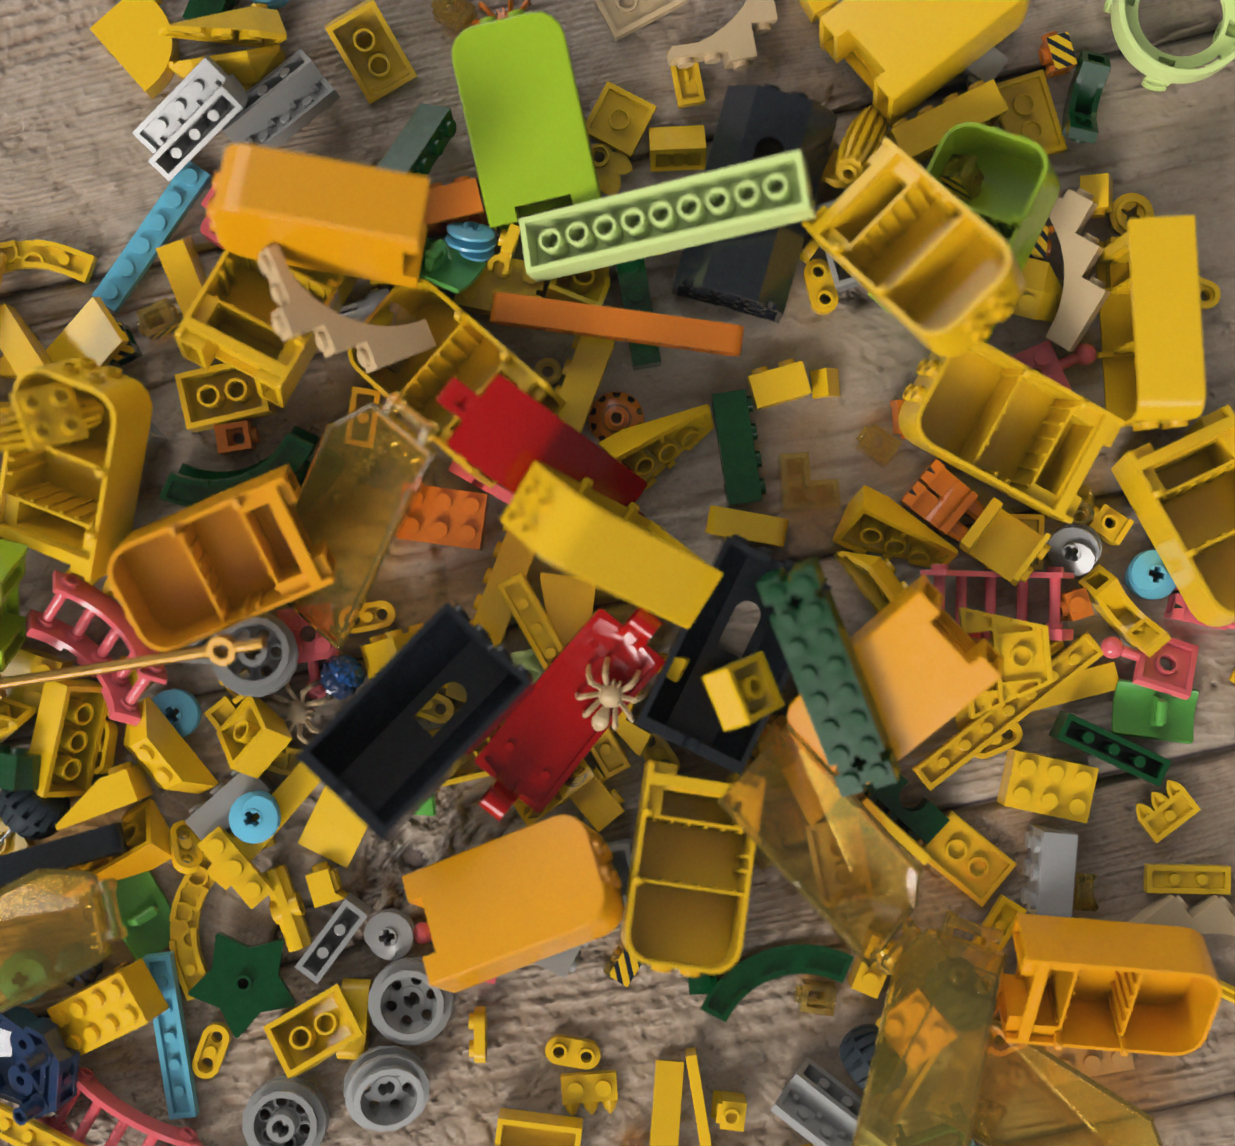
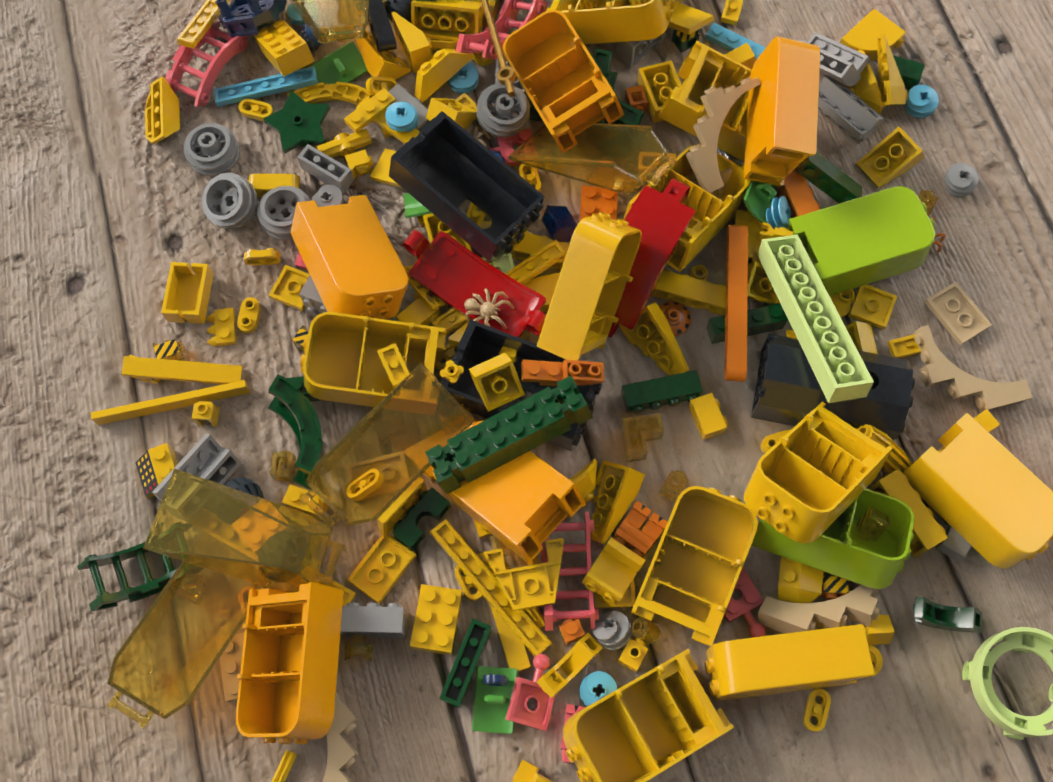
camera: 90 degrees right, 20 degrees down
yellow slope [263,984,364,1078] -> none
yellow beam [705,505,789,547] -> none
yellow slope [810,368,840,399] -> none
yellow tile [996,69,1068,156] -> none
brick [1038,31,1077,79] -> none
yellow plate [1136,780,1201,844] -> none
yellow plate [1143,863,1231,895] -> none
none -> yellow plate [268,265,310,311]
none -> yellow plate [346,469,384,501]
none -> yellow plate [377,343,412,388]
none -> yellow plate [440,360,464,383]
none -> dark blue tile [483,674,509,687]
none -> orange slope [521,360,604,386]
none -> clear blue brick [542,205,577,242]

